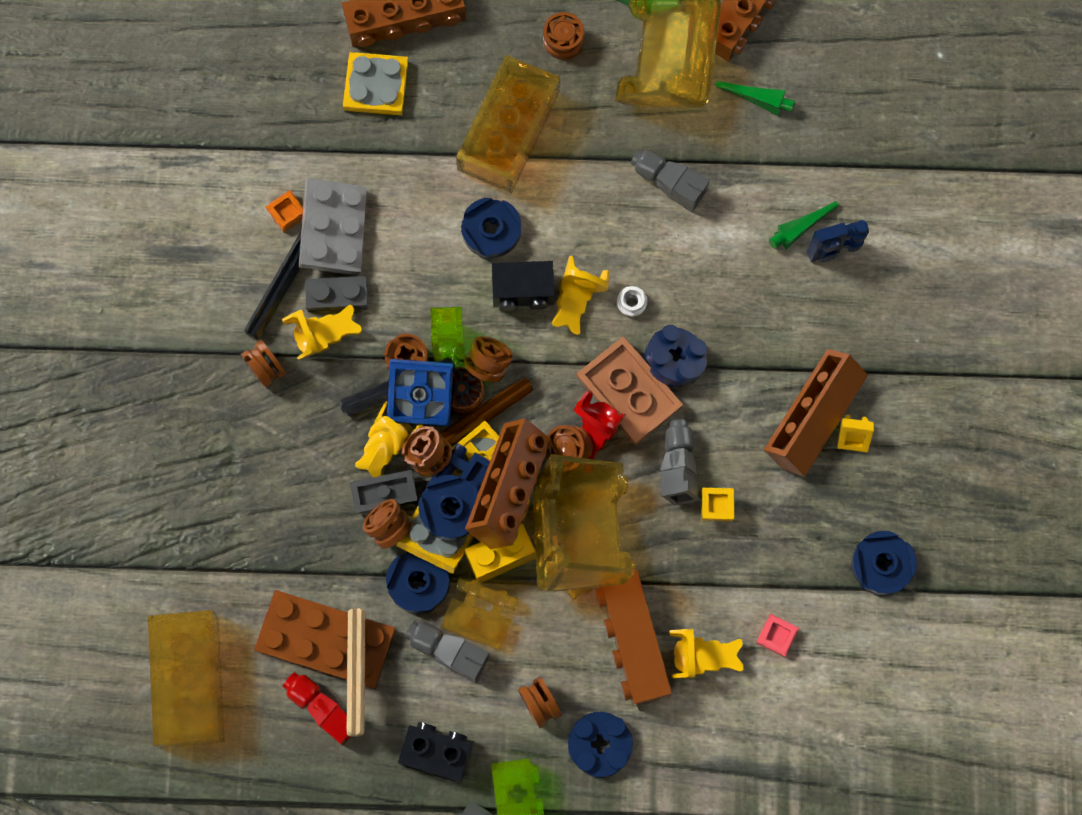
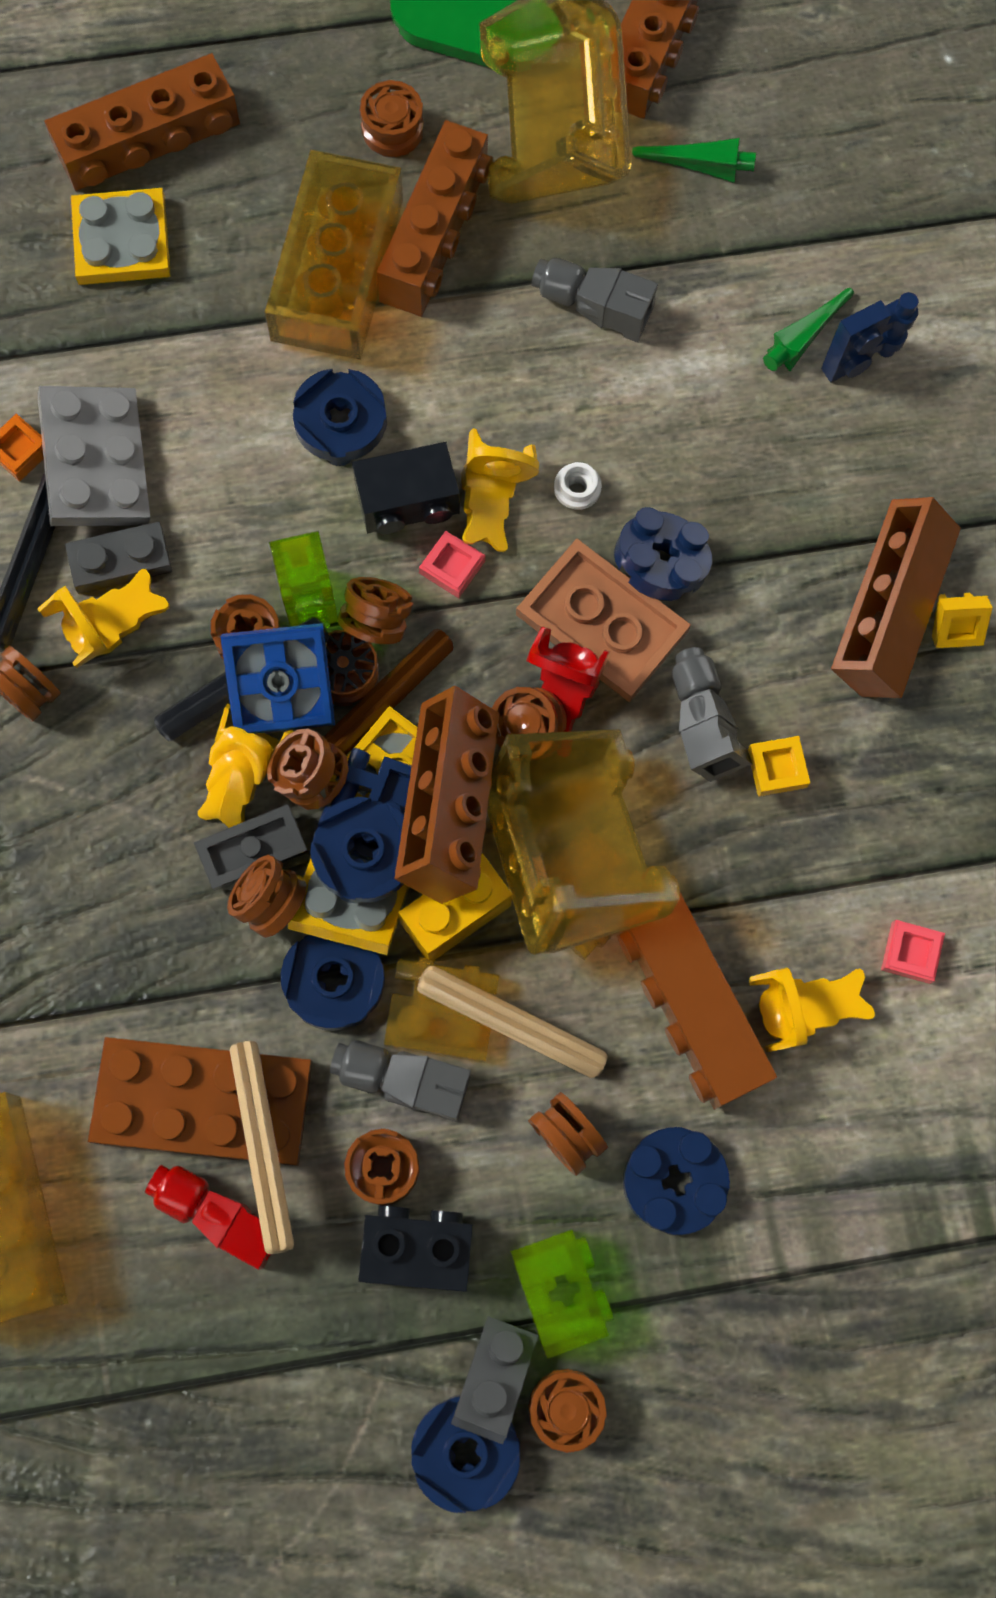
camera: 15 degrees left, 0 degrees up
none -> dark orange wheel [344,1128,420,1205]
none -> dark orange brick [377,120,493,317]
none -> tan axle [417,966,608,1078]
none -> coral tile [419,531,486,598]

